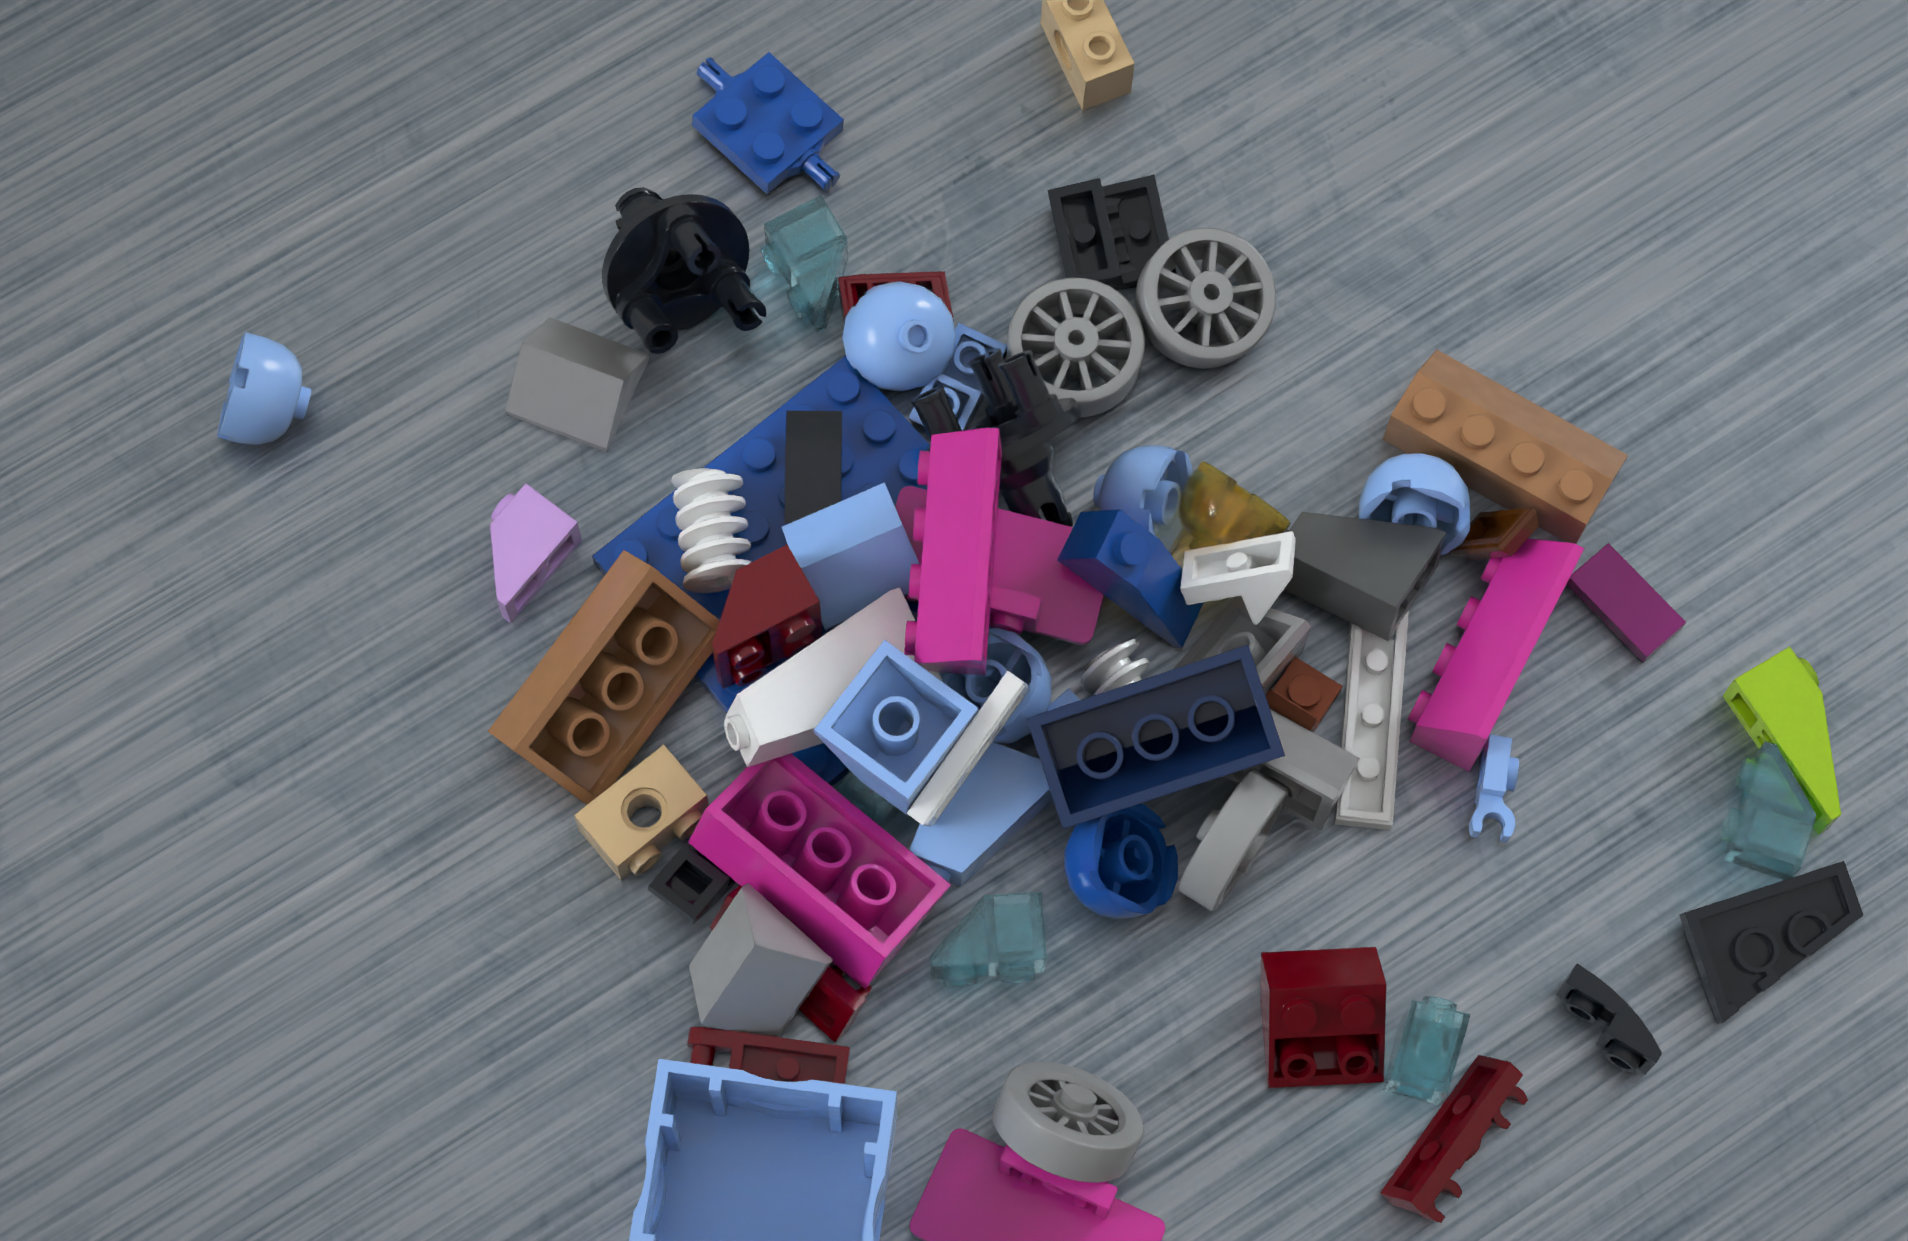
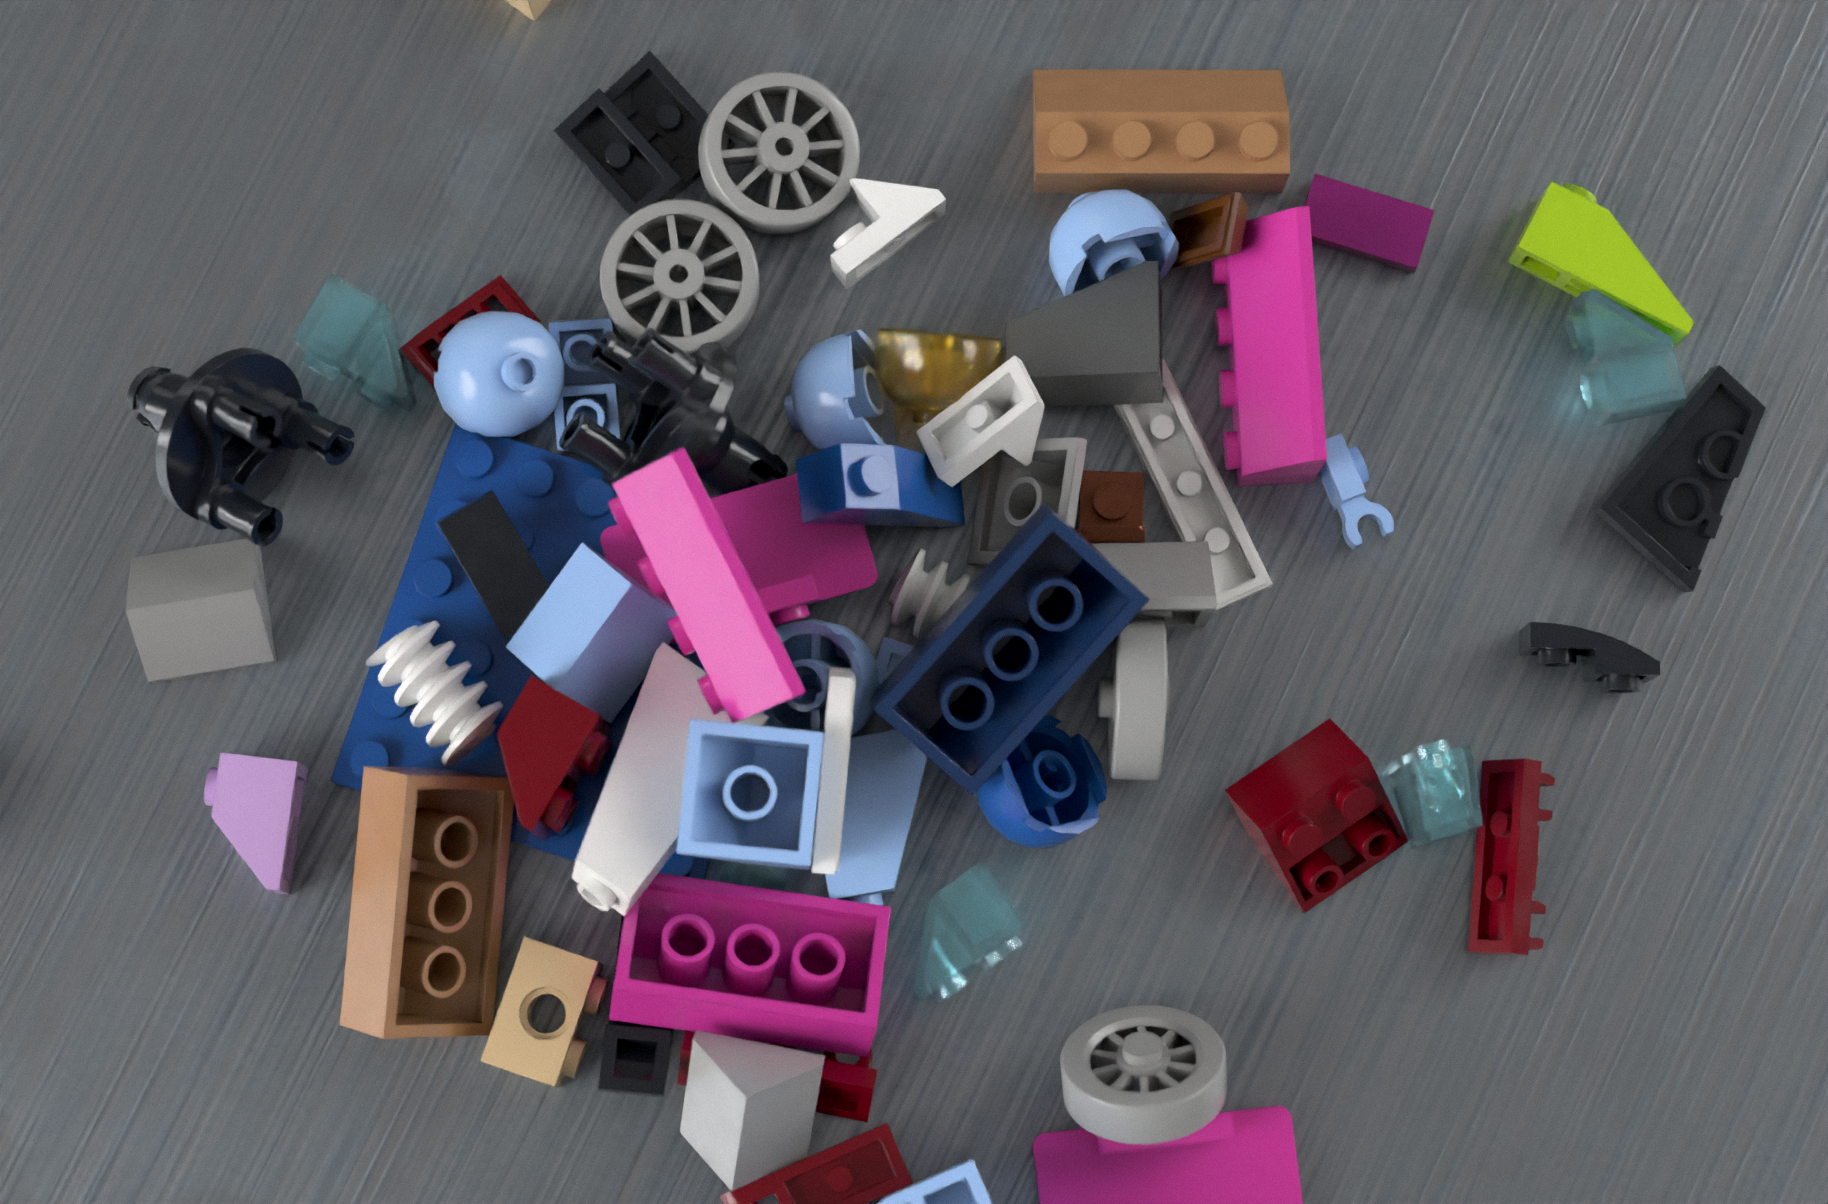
camera: 30 degrees left, 10 degrees up
blue plate [692,52,844,194] -> none
none -> white slope [830,178,946,289]

